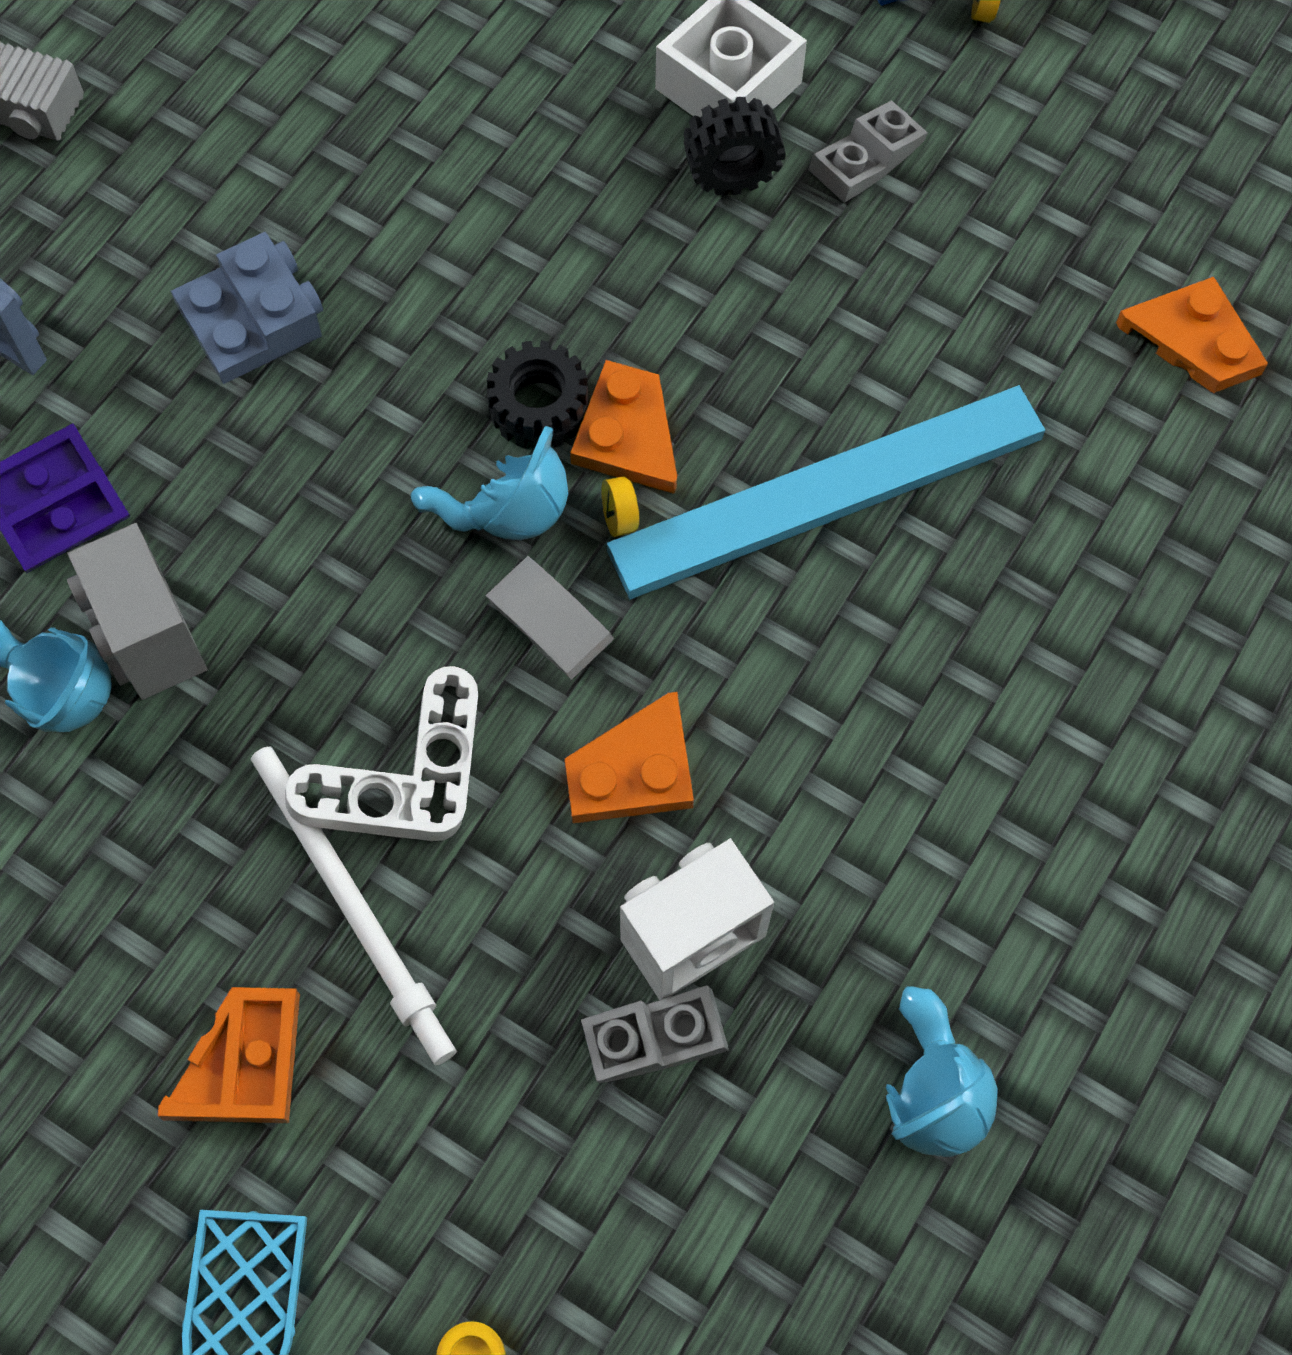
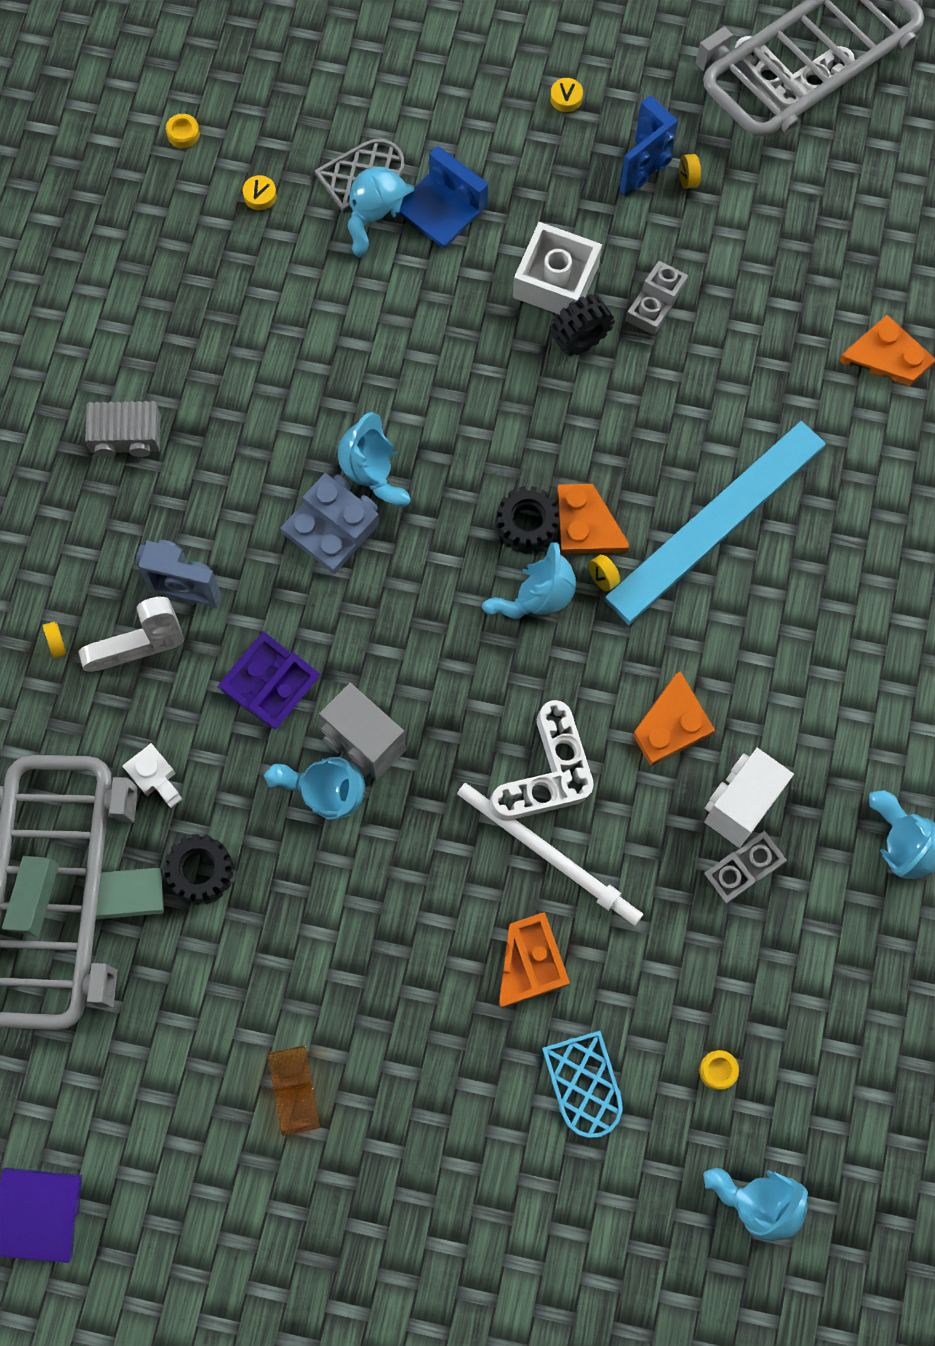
camera: 20 degrees left, 5 degrees up
light grey slope [485,556,614,680] -> none
none -> medium azure piece [338,412,410,508]

